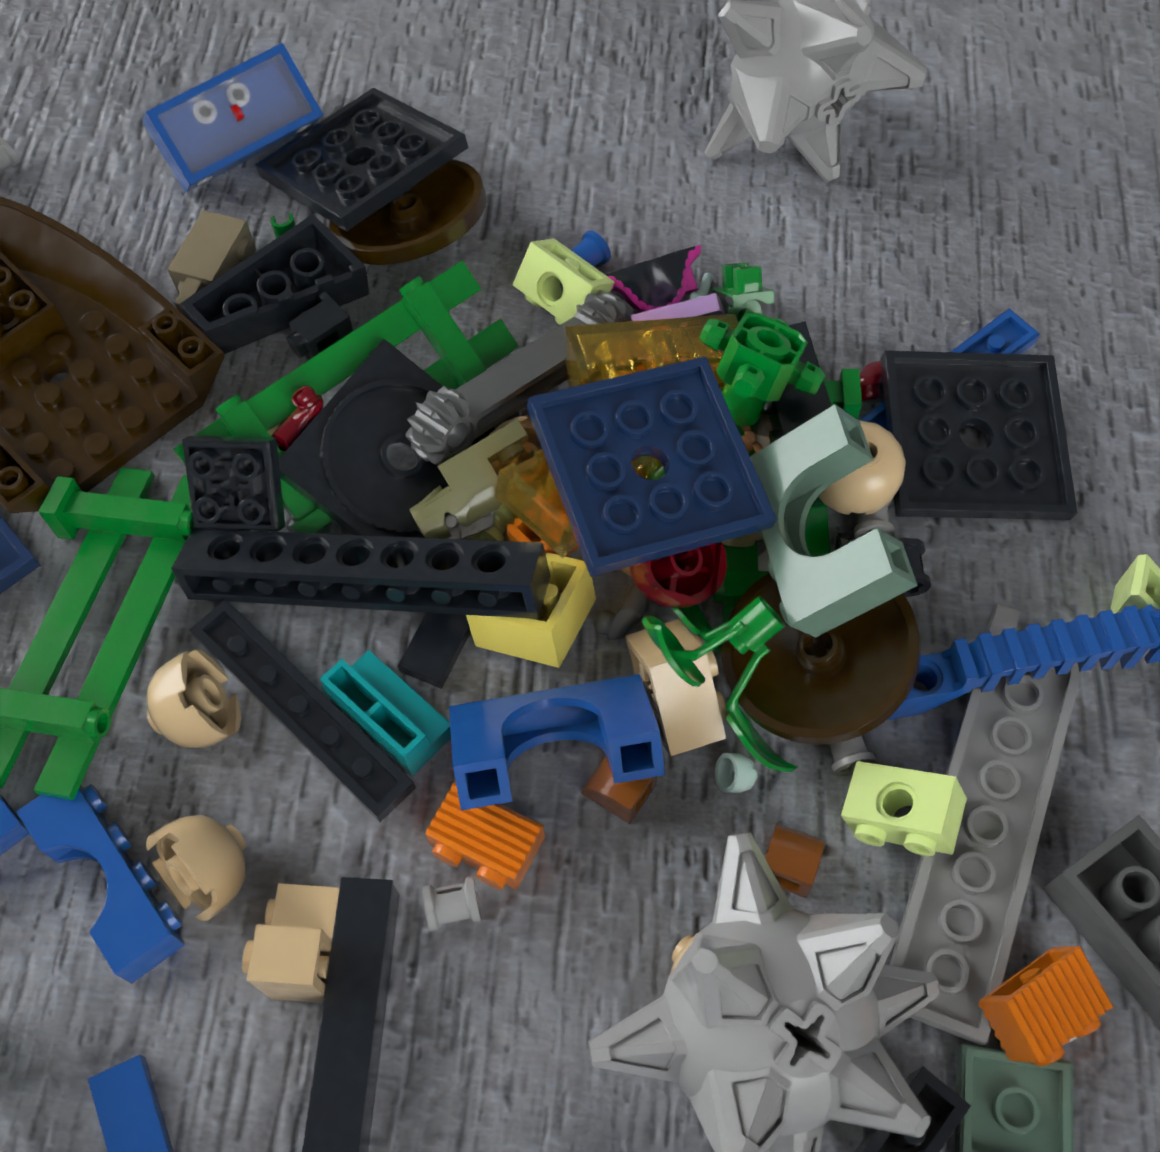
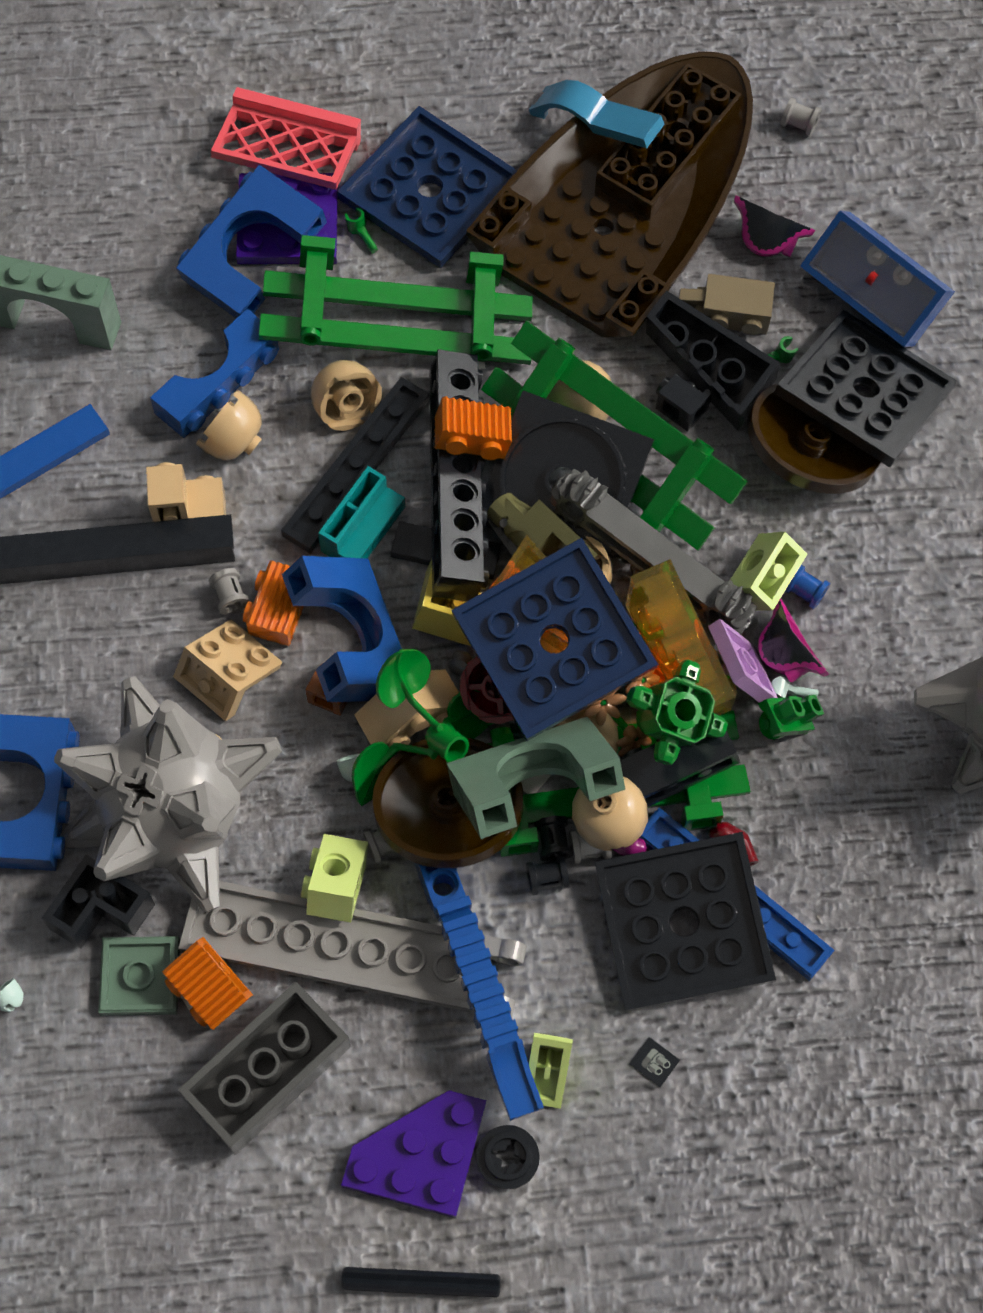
camera: 75 degrees right, 5 degrees up
black tile [182,436,286,531] -> none
dark red arm [271,386,323,452] -> none
dark orange brick [765,823,825,898] -> none
none -> tan bracket [173,620,282,721]
none -> orange brick [435,396,512,460]
none -> black sticker [629,1037,680,1087]
none -> black hat [734,195,815,257]

